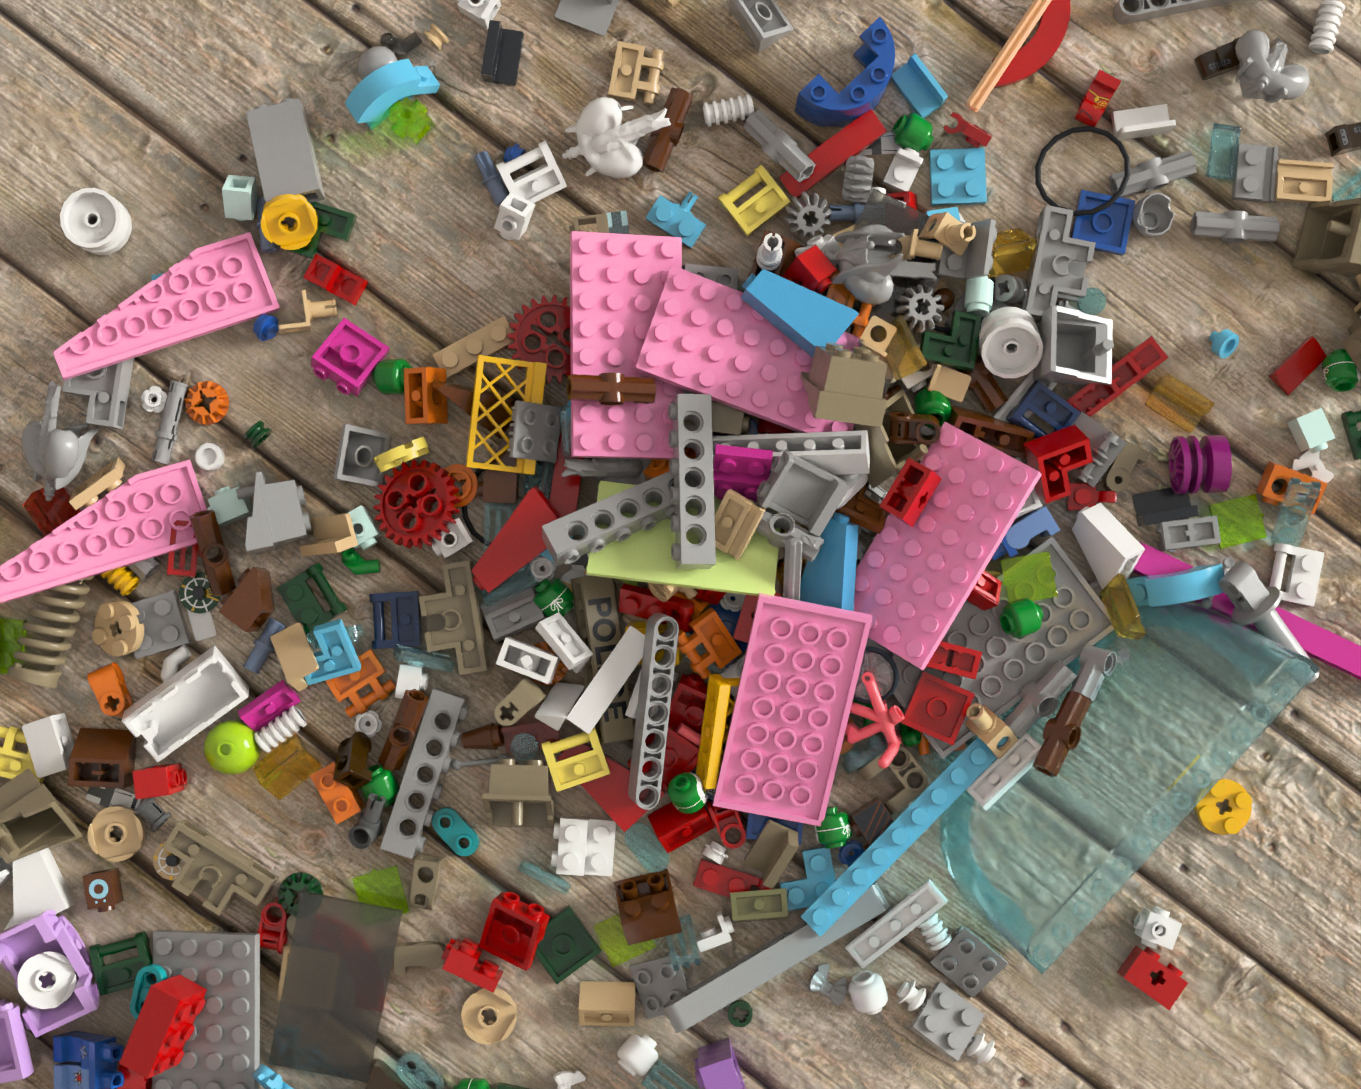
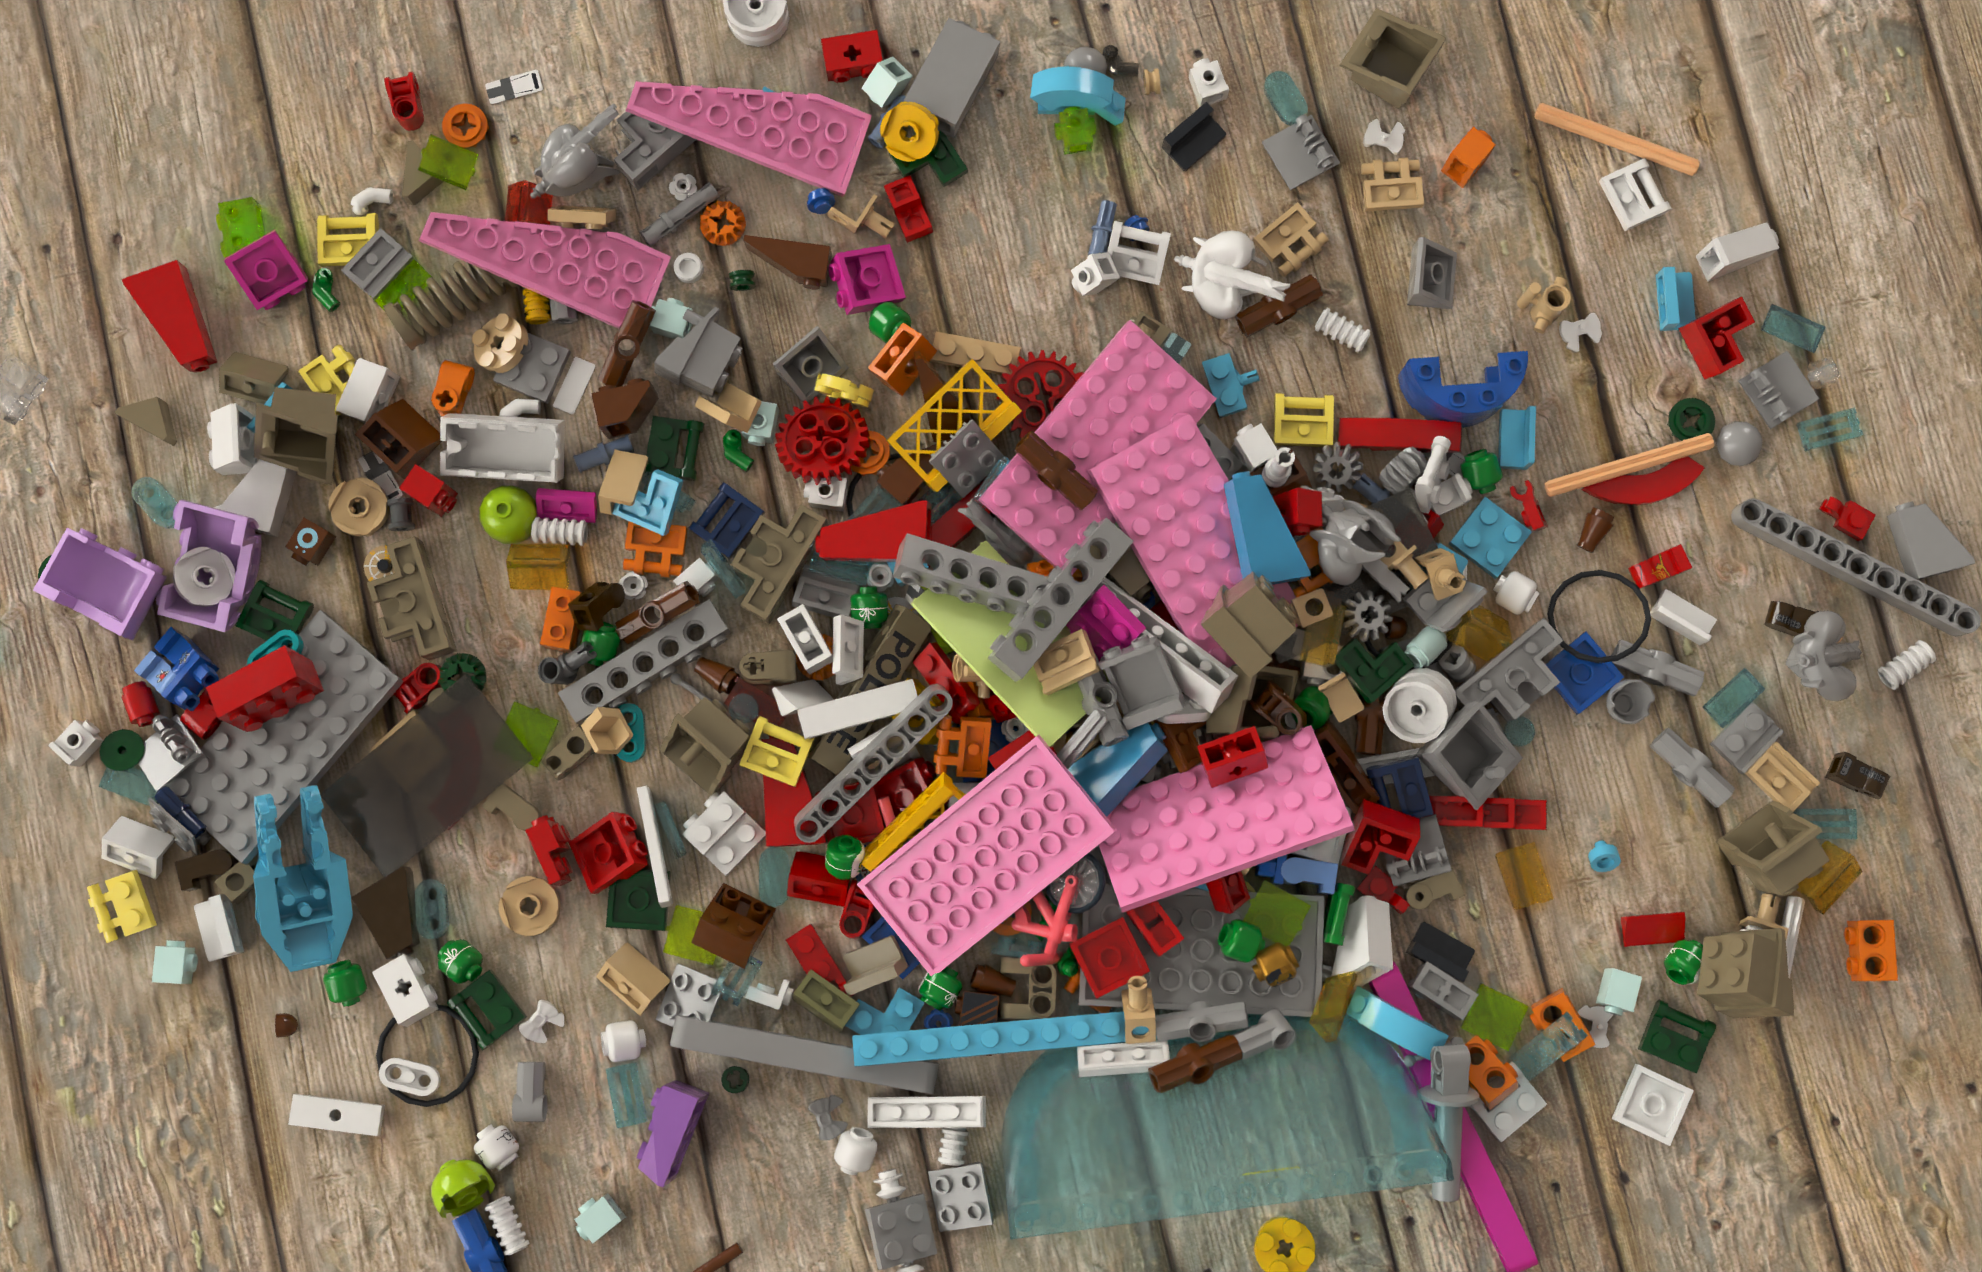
camera: 45 degrees right, 5 degrees down
red tile [166,520,198,578] -> none
dark green piece [179,572,221,614] -> none
white plate [702,841,728,865] -> none
light grey piece [743,110,816,182] -> none
magenta wheel [1168,435,1232,494] -> none
none -> tan panel [581,707,633,754]
none -> white tile [637,786,673,908]
none -> reddish brown slope [743,235,832,290]
none -> red brick [821,30,883,83]
none -> reddish brown cone [970,964,1016,997]
none -> white brick [1230,423,1278,473]
none -> pearl gold head [1252,942,1300,987]
none -> green plate [1323,883,1355,946]
none -> white plate [1415,436,1451,513]
none -> orange brick [1465,1035,1518,1110]
none -> white head [1493,571,1540,615]
none -> reddish brown cone [1577,507,1614,553]

